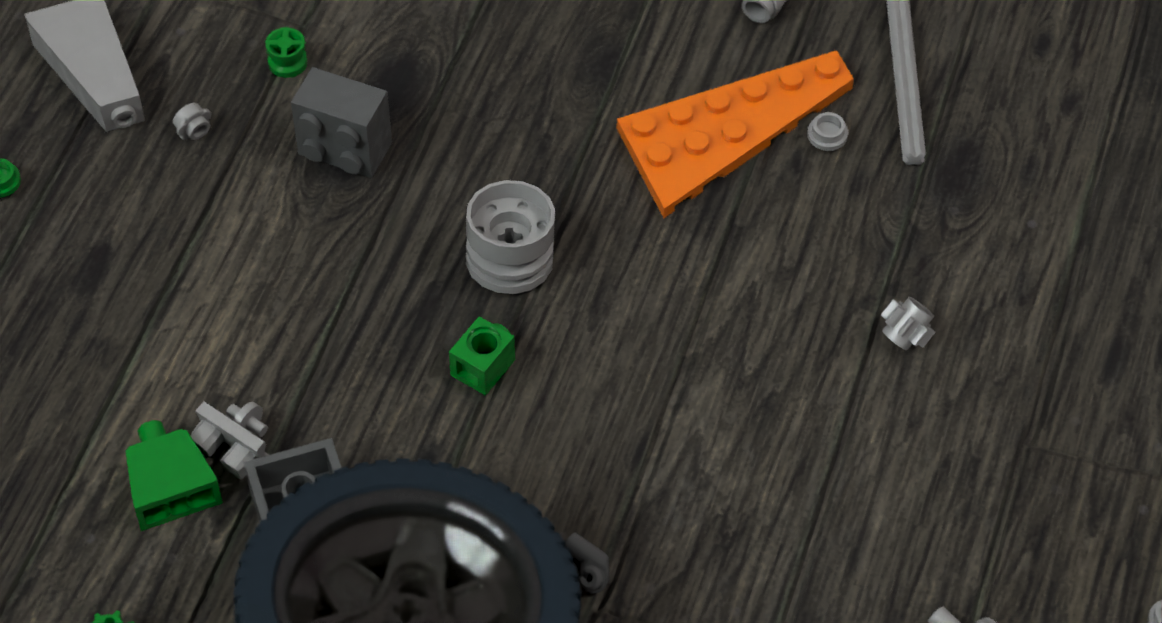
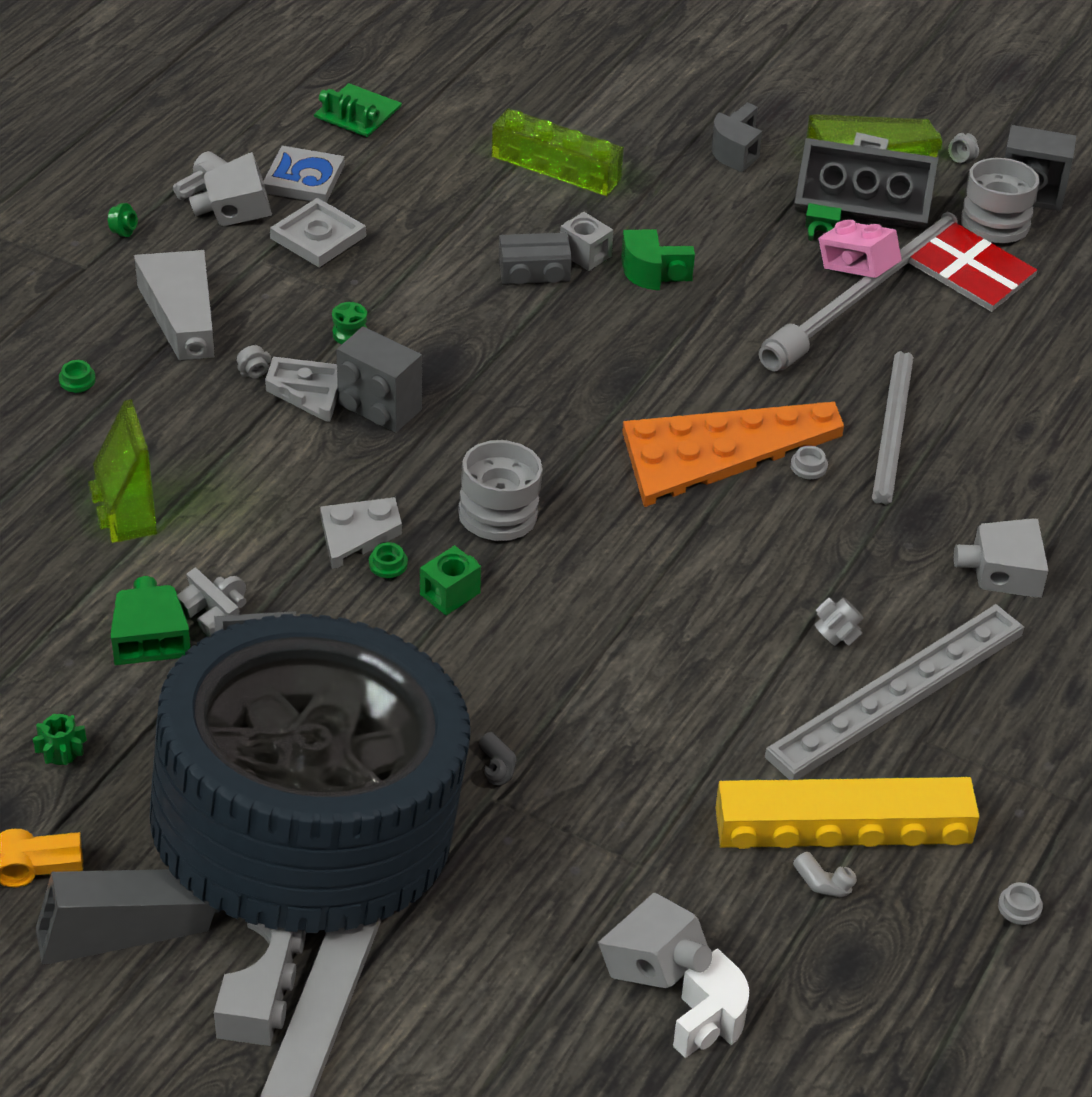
camera: 10 degrees right, 10 degrees down
none -> clear neon green slope [88,399,157,543]
none -> light grey wing [265,357,338,422]
none -> light grey wing [320,497,402,569]
none -> green plate [369,542,408,578]
none -> yellow brick [715,777,979,849]
none -> light grey tile [765,604,1024,780]
none -> light grey torso [954,519,1049,597]

